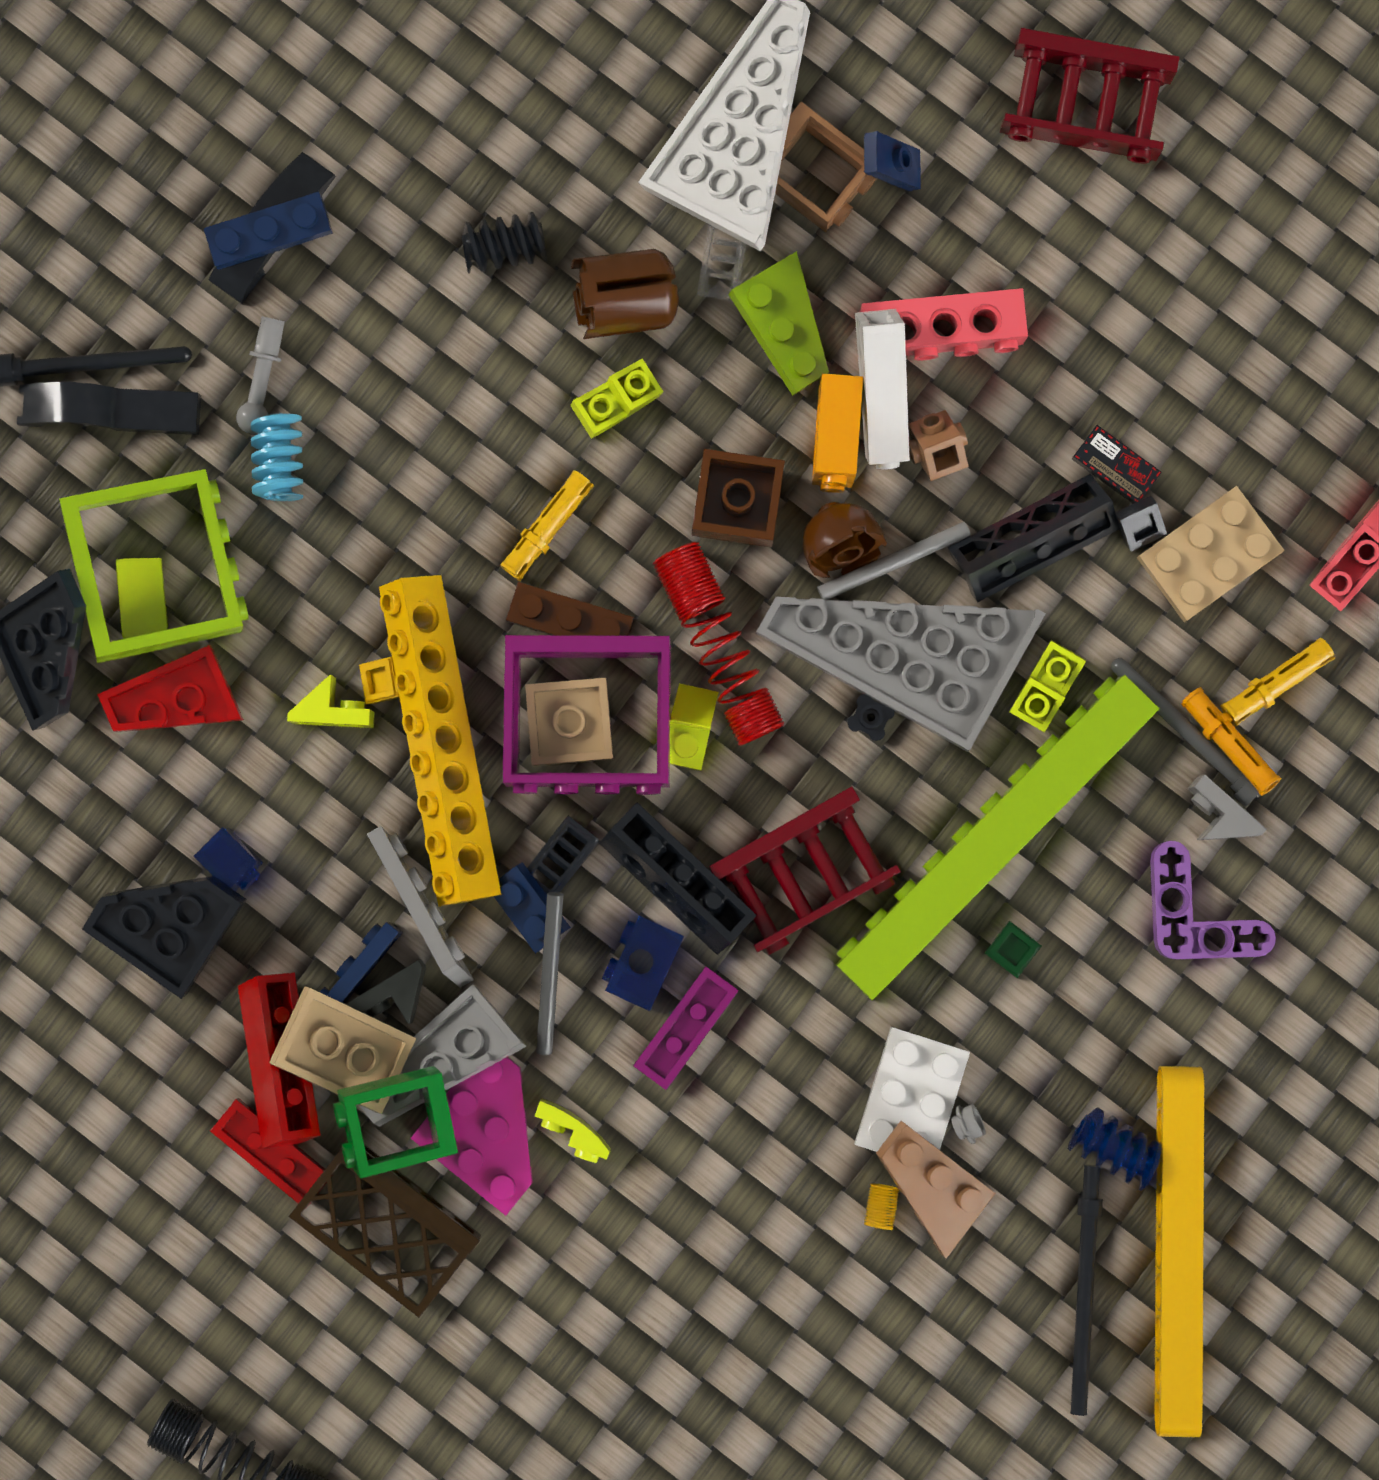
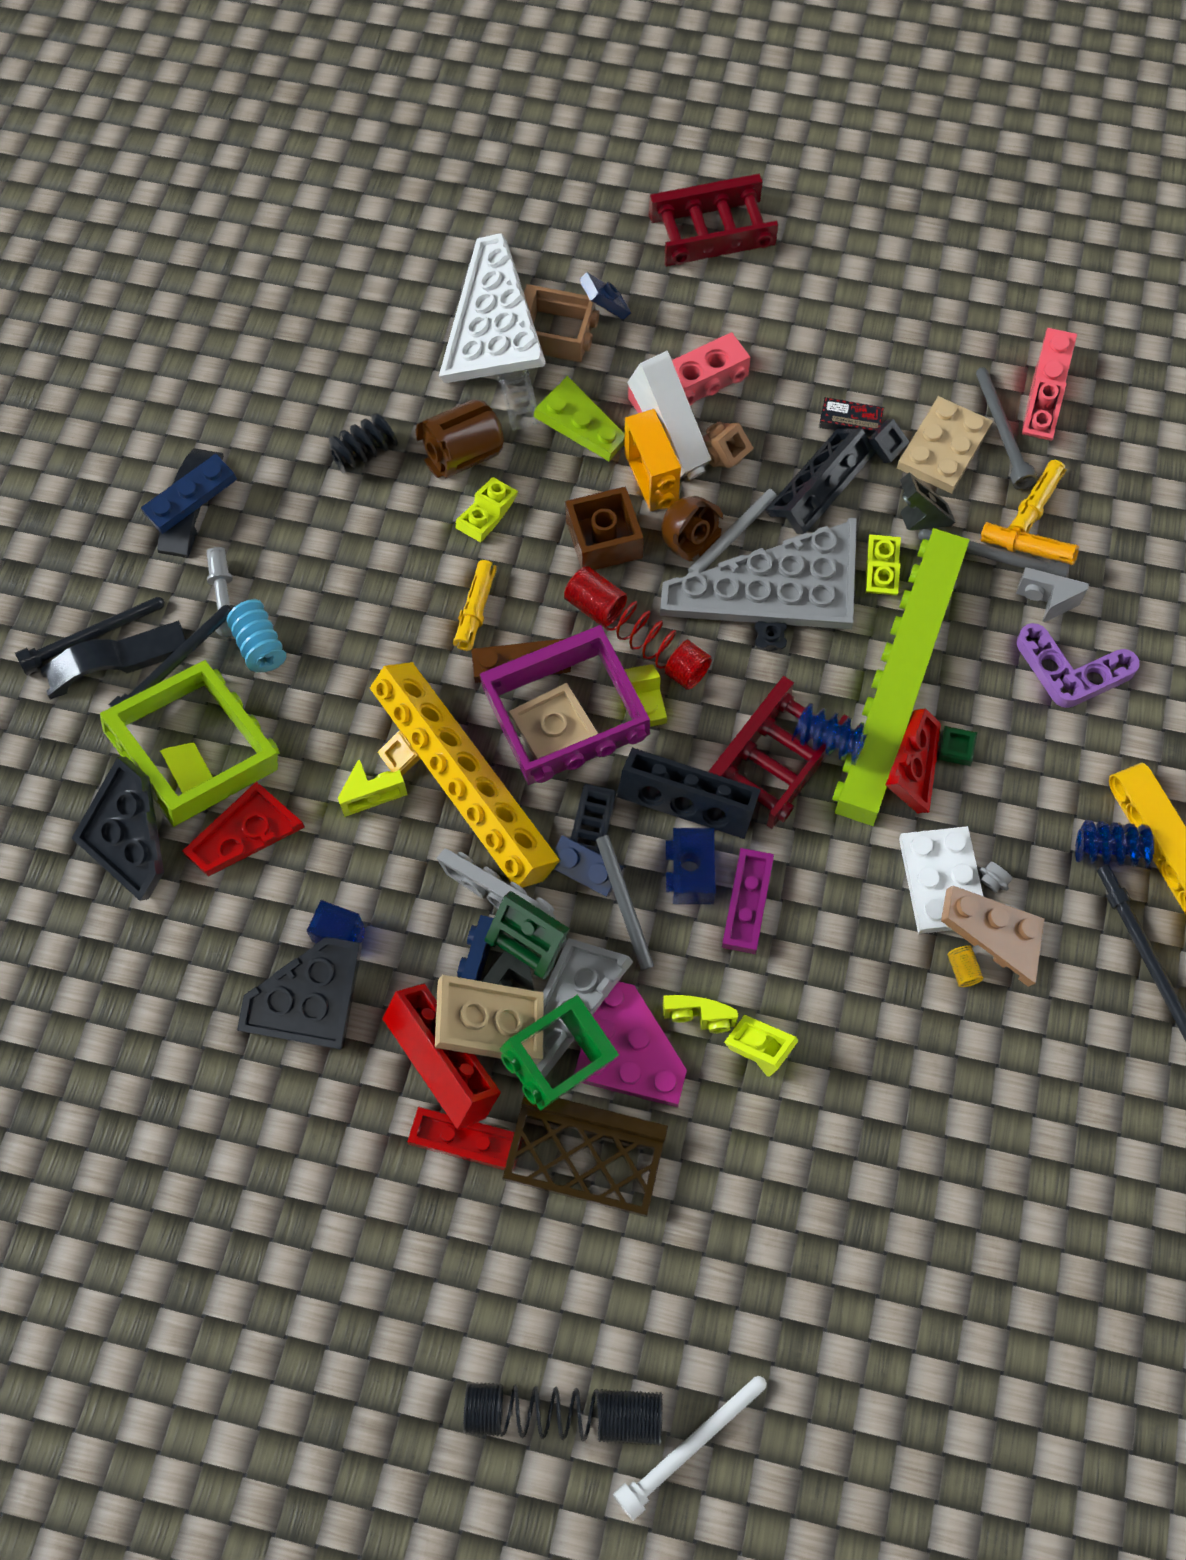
camera: 25 degrees left, 20 degrees down
none -> black piece [108,605,232,707]
none -> dark green plate [484,891,570,980]
none -> neon yellow slope [724,1015,799,1077]
none -> clear blue piece [792,703,868,766]
none -> red wing [885,708,941,814]
none -> pearl dark grey slope [900,472,956,530]
none -> dark grey piece [976,367,1038,490]

